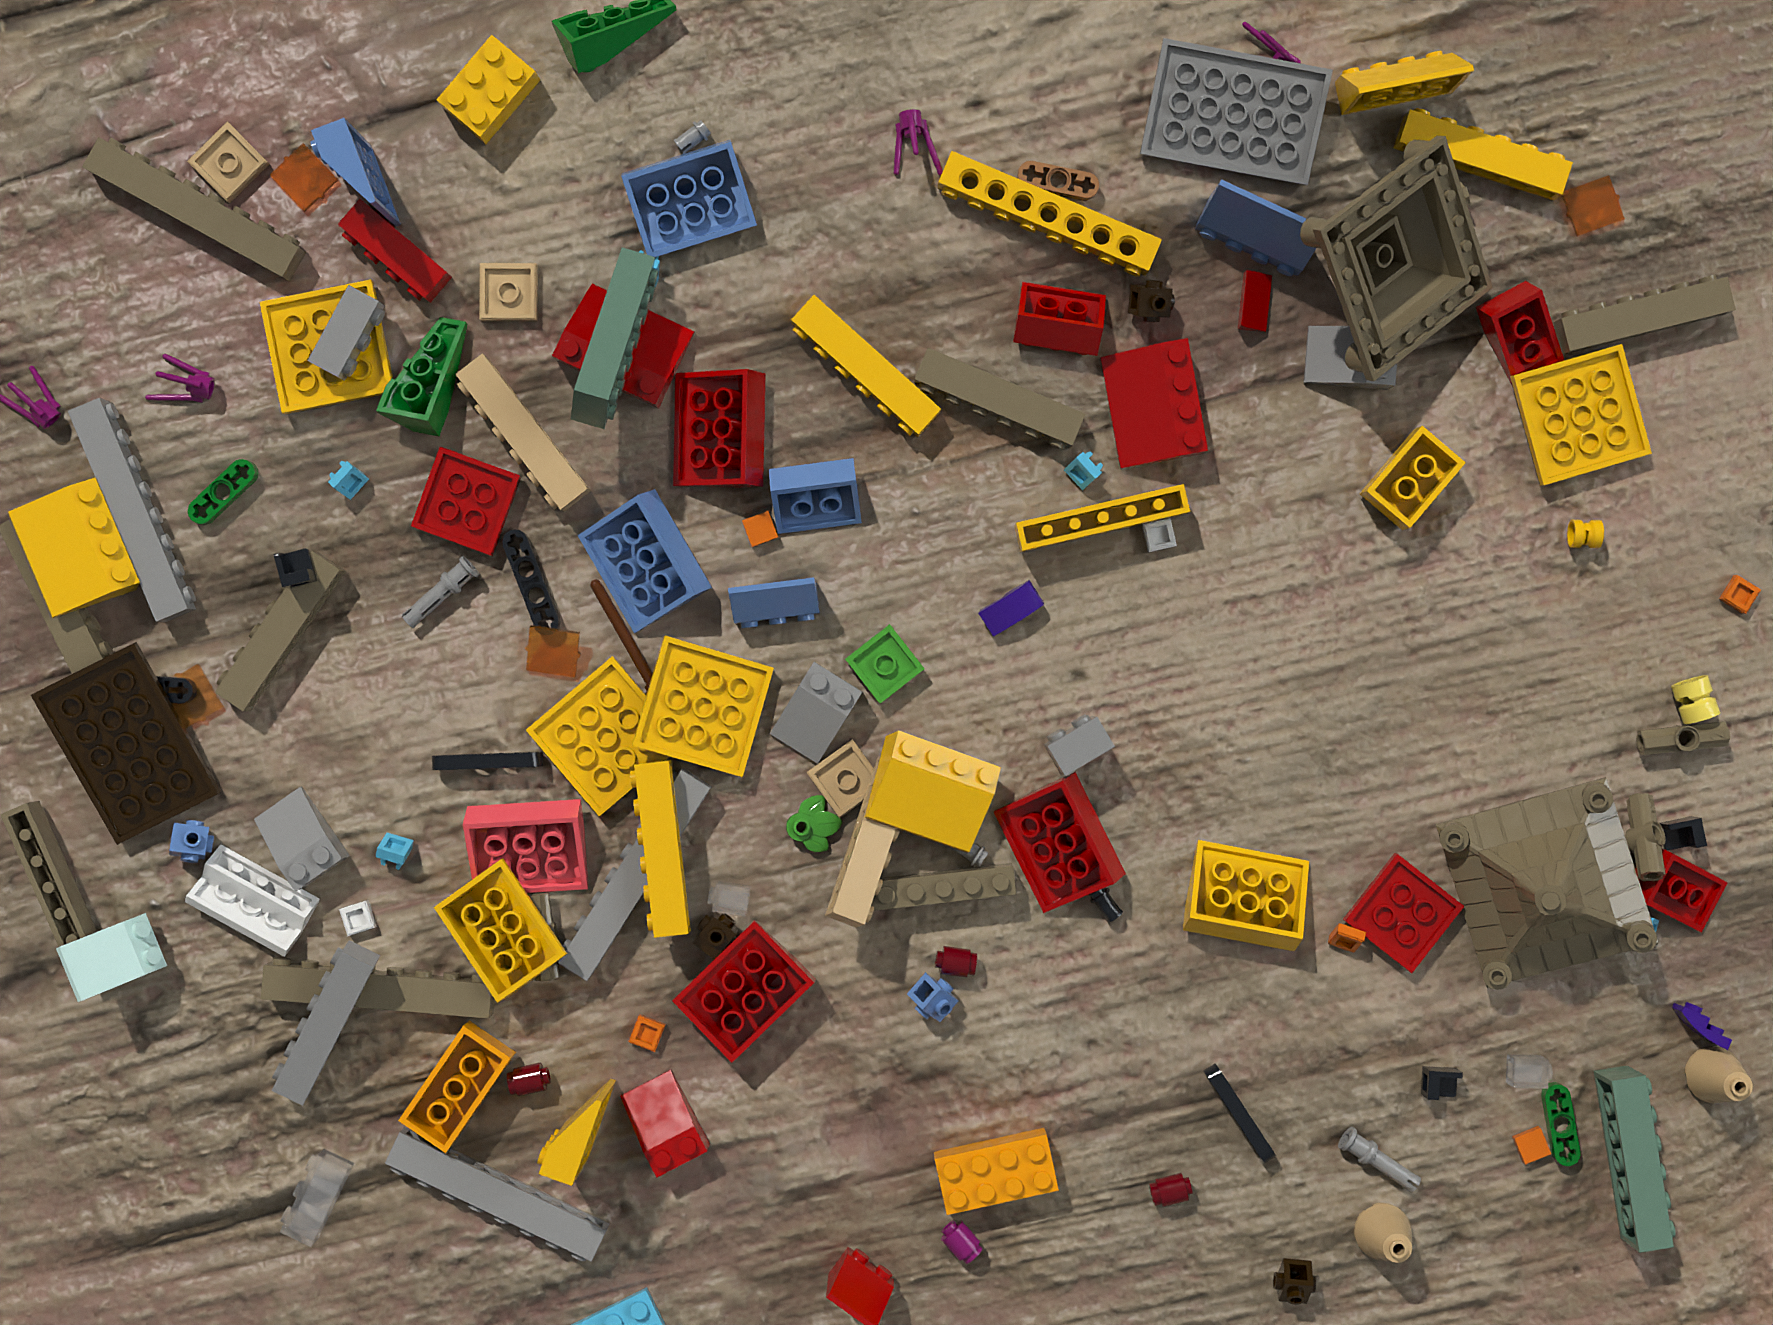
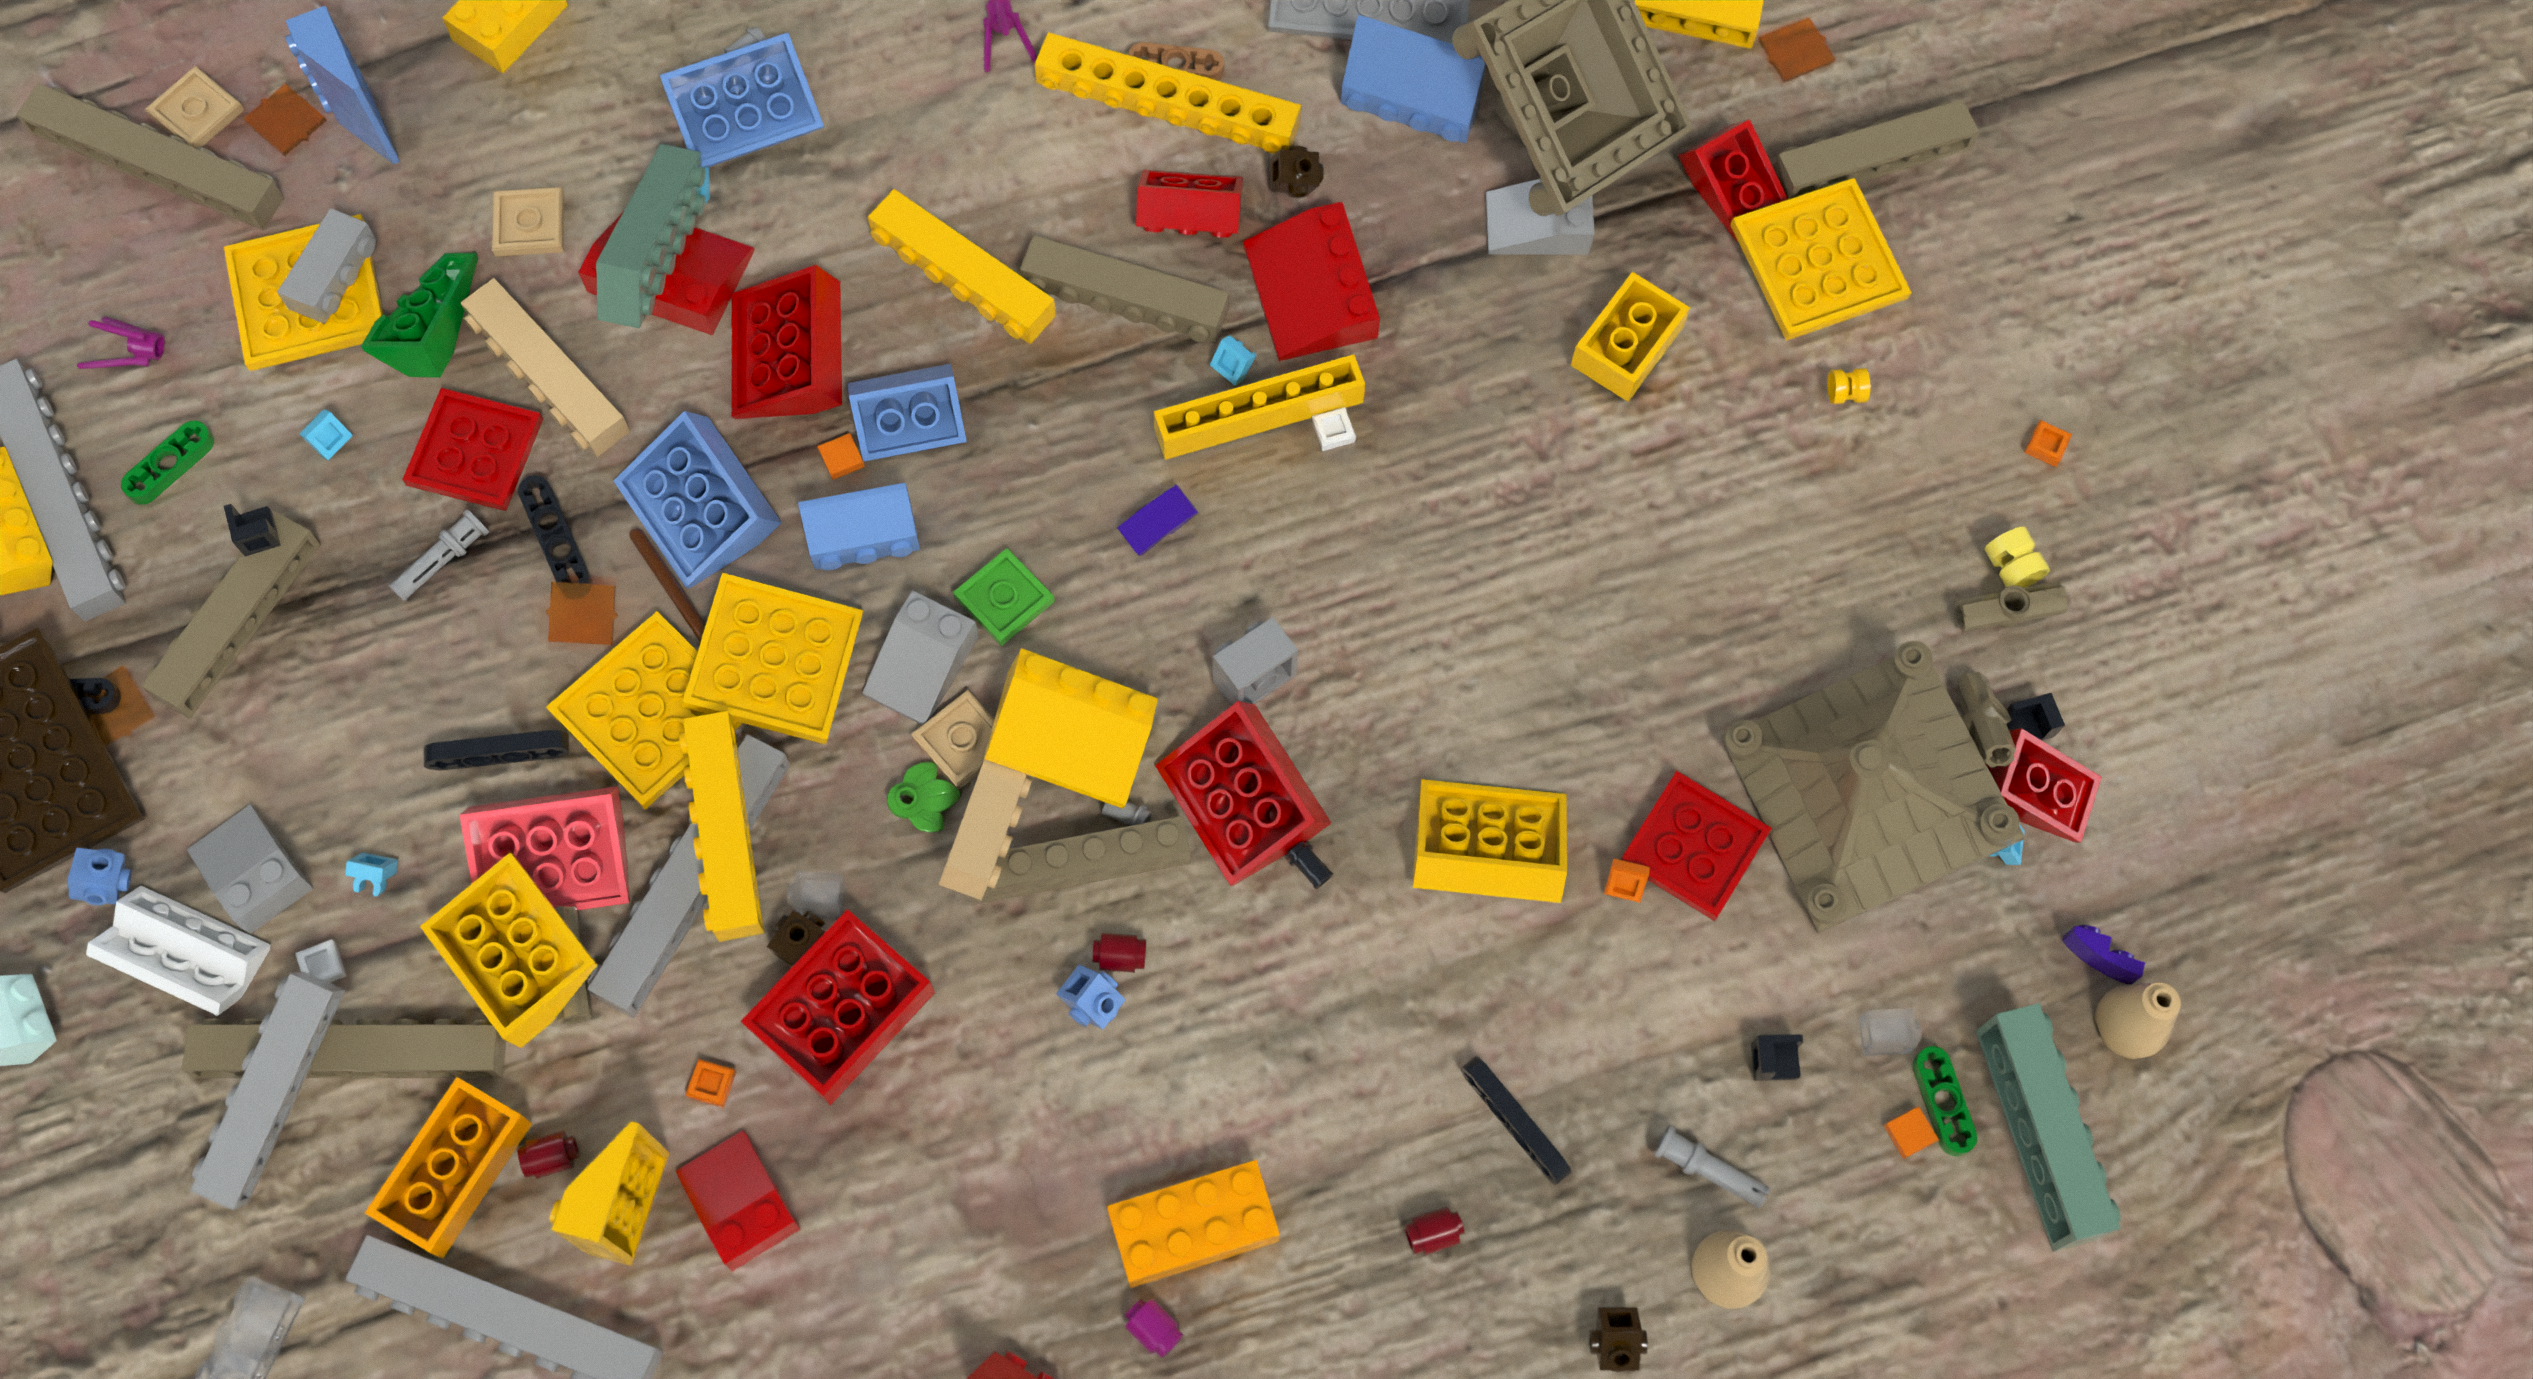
camera: 10 degrees left, 20 degrees down
red brick [338,198,452,303] -> none
red slope [1238,270,1272,332] -> none

